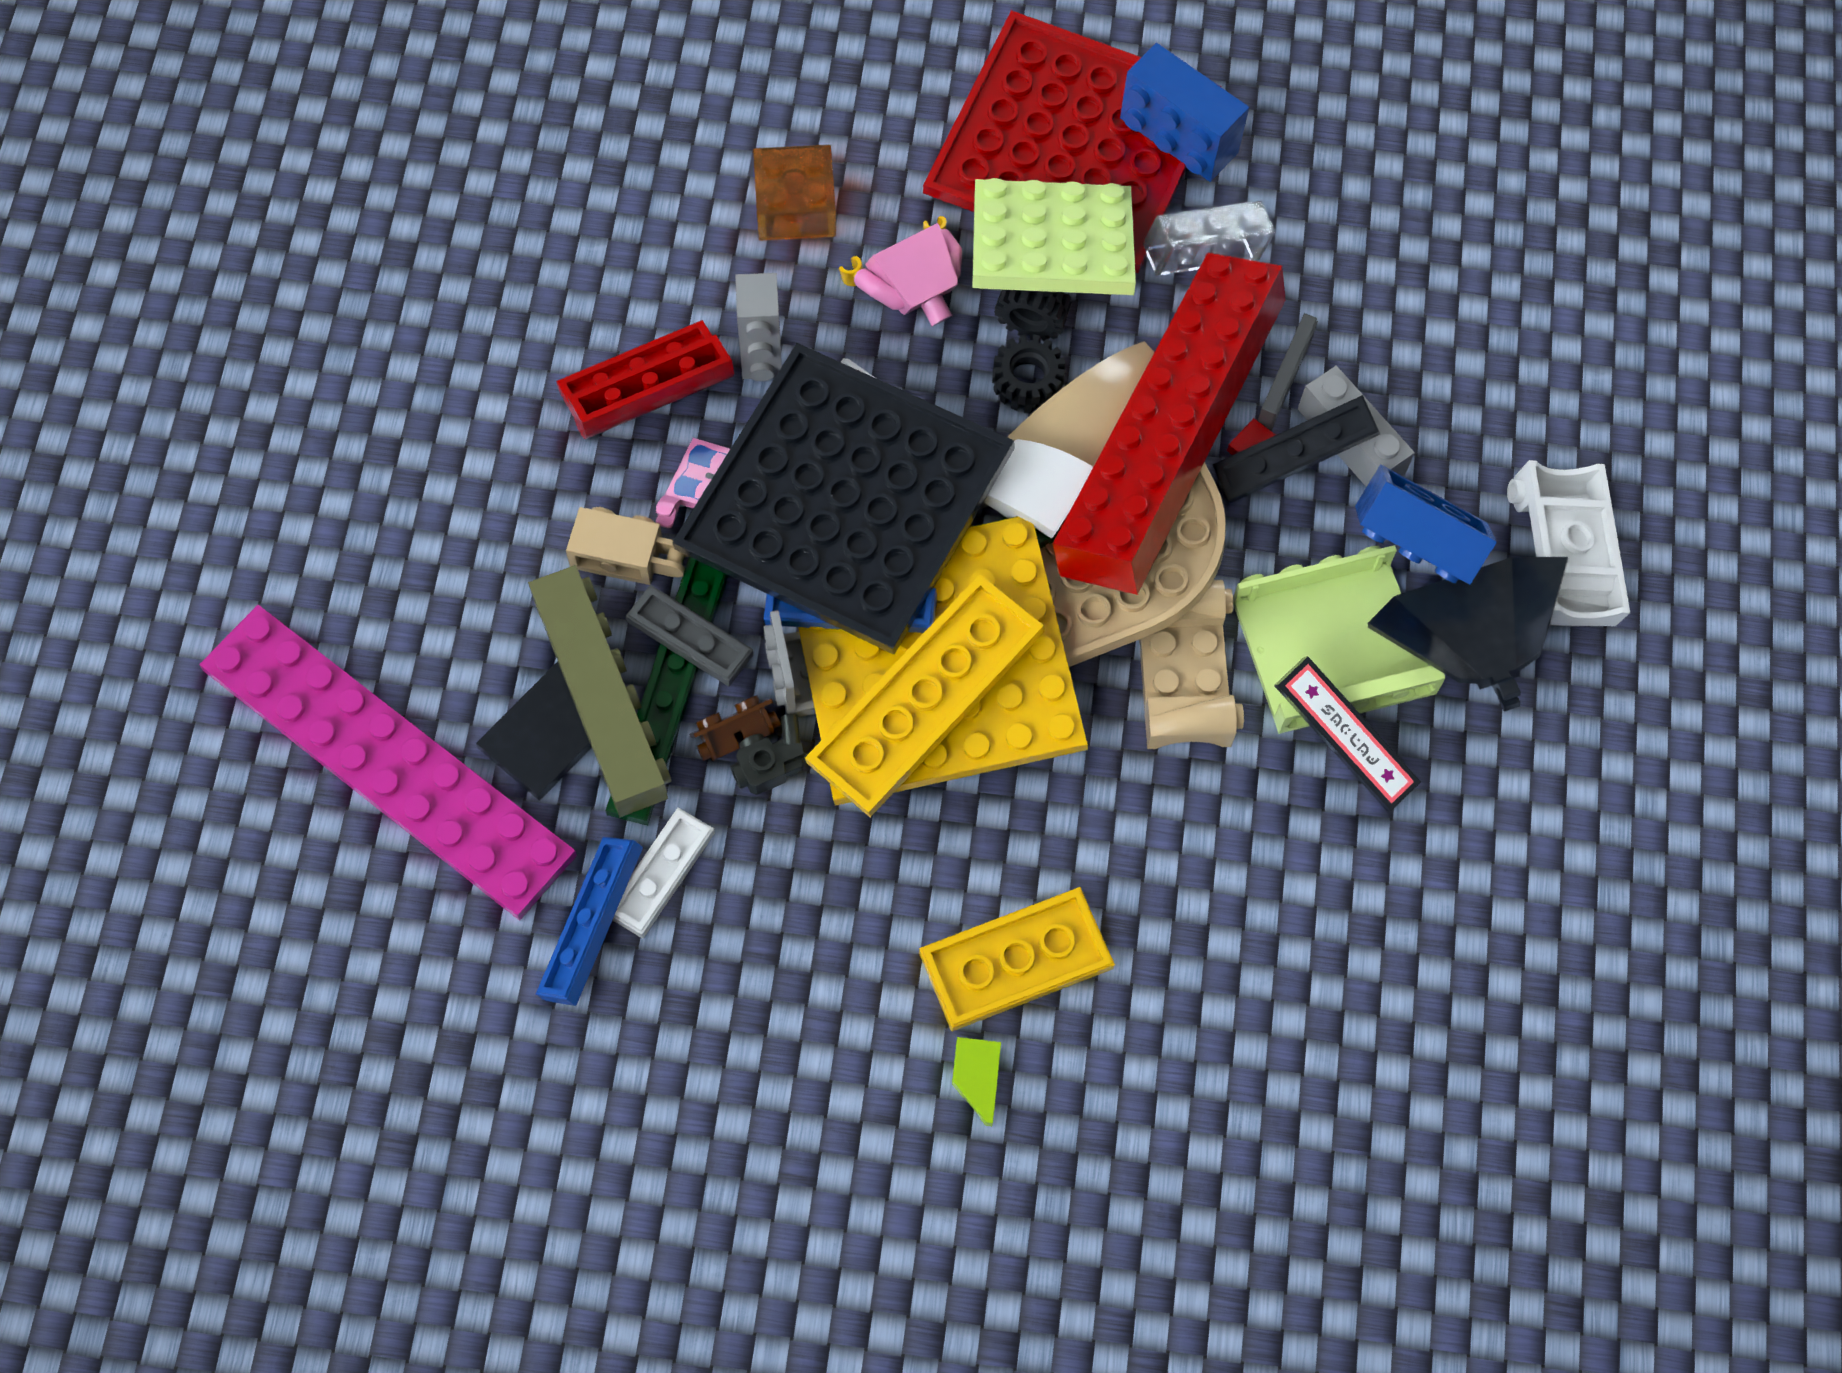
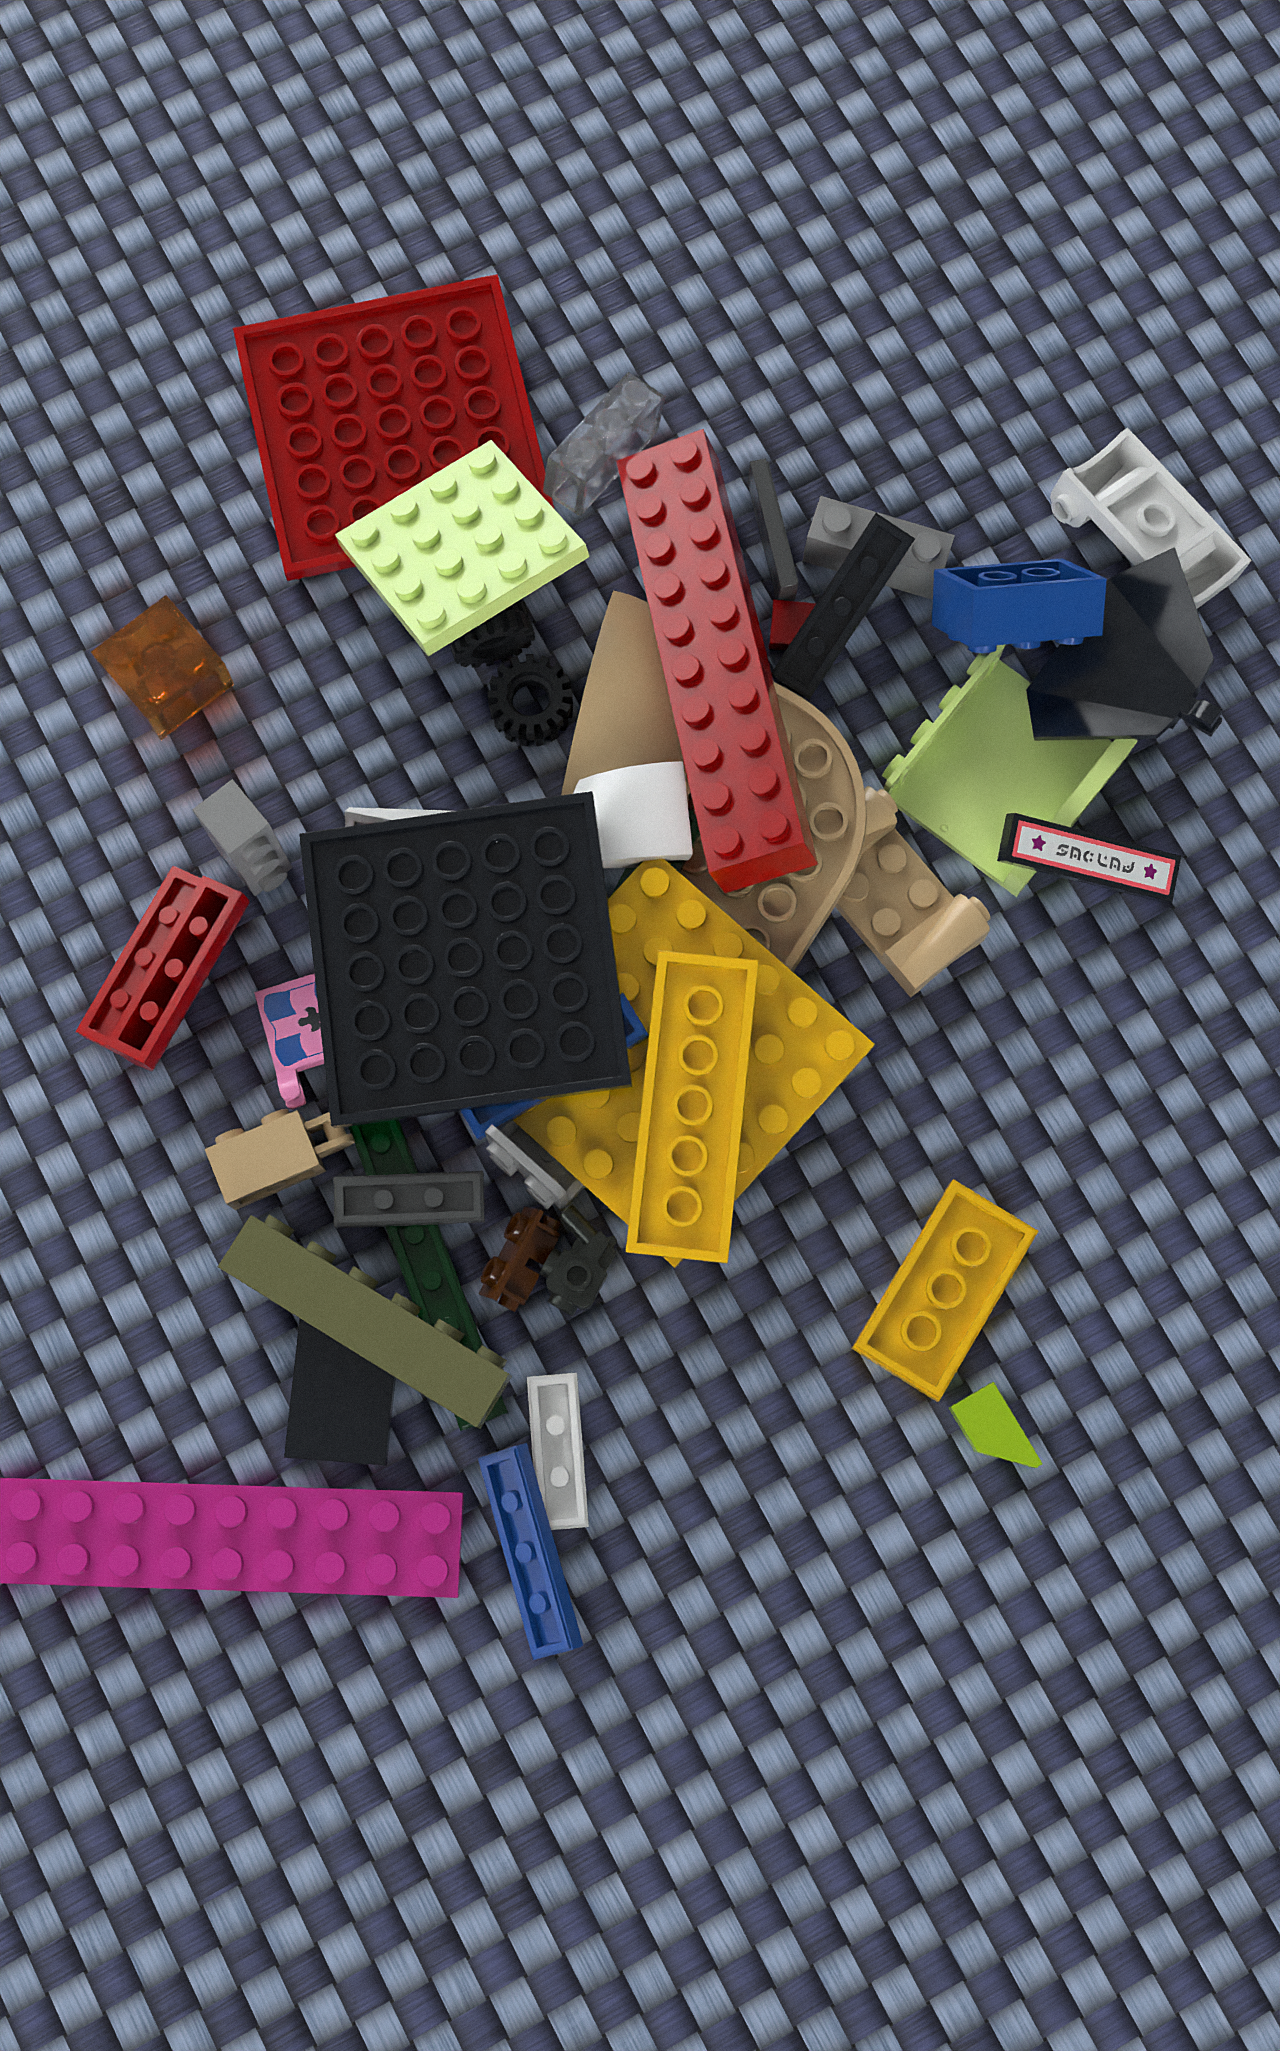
camera: 35 degrees left, 10 degrees up
bright pink torso [839,216,962,326] -> none
blue brick [1120,42,1249,182] -> none

